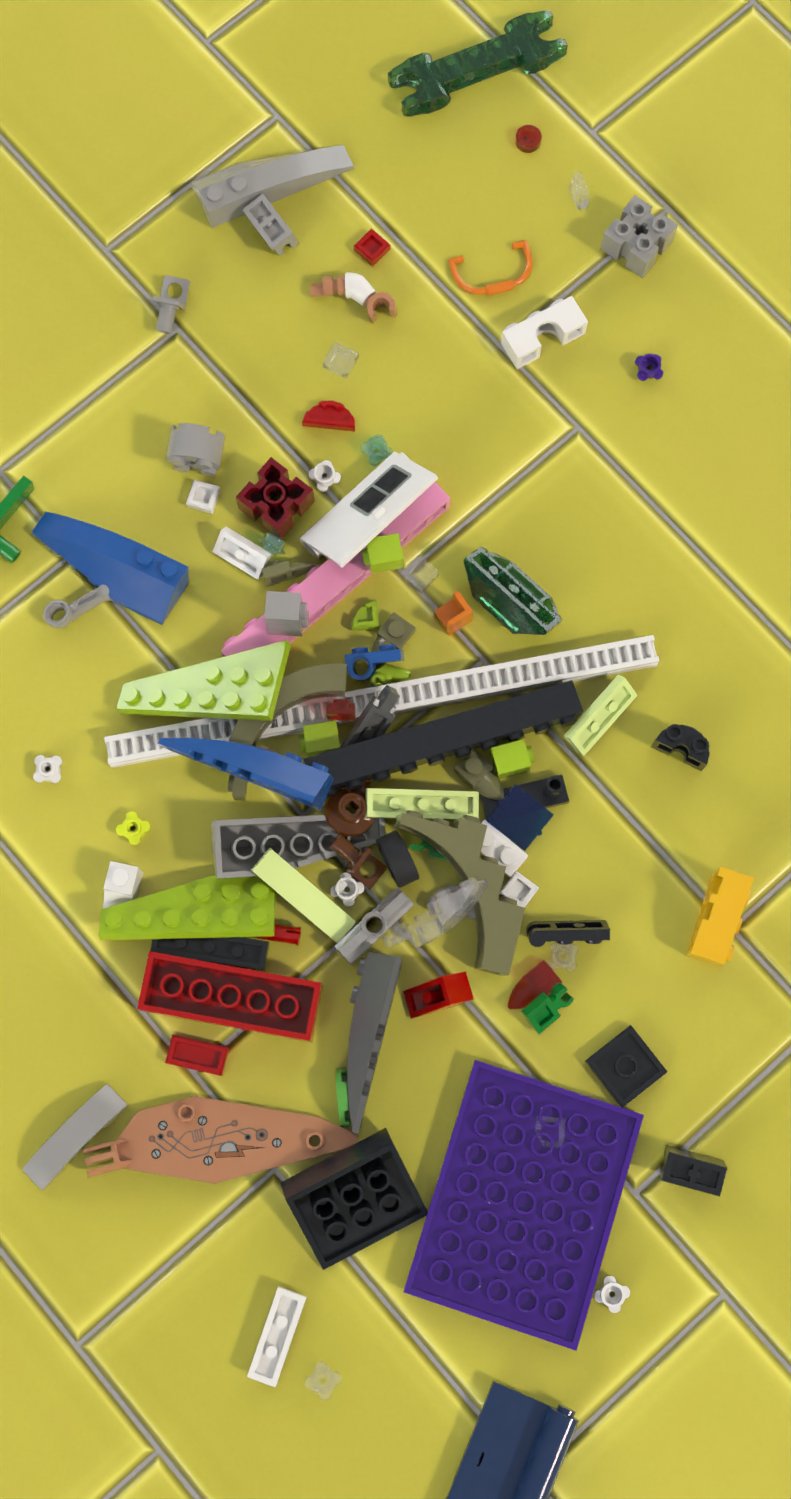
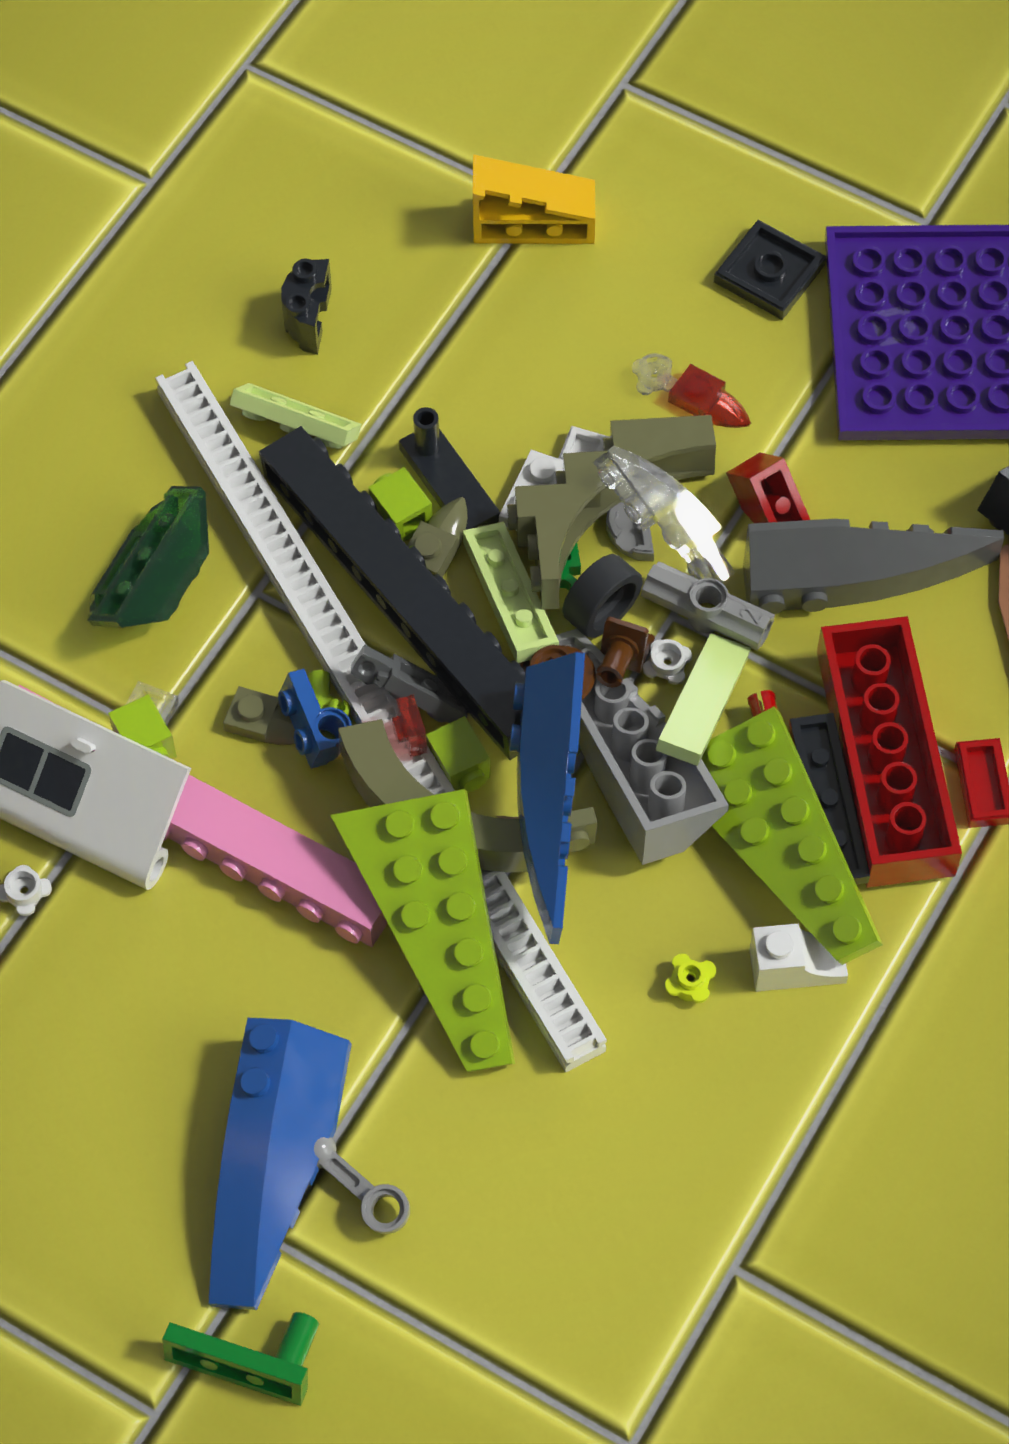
camera: 110 degrees left, 15 degrees down
white plate [33,755,62,783] -> none
light grey brick [166,423,225,476] -> none
white tile [186,480,221,514] -> none
white plate [213,526,272,580] -> none
dark red brick [236,457,315,541] -> none
clear light blue plate [258,533,286,556] -> none
olive plate [262,560,318,587] -> none
light grey brick [264,591,309,637] -> none
bright green tile [335,1067,351,1127] -> none
lime tile [351,600,379,631] -> none
orange panel [434,590,473,636] -> none
clear blue piece [486,784,554,851] -> none
green plate [521,983,574,1034] -> none
black plate [526,920,610,947] -> none
black hinge [660,1145,727,1197] -> none

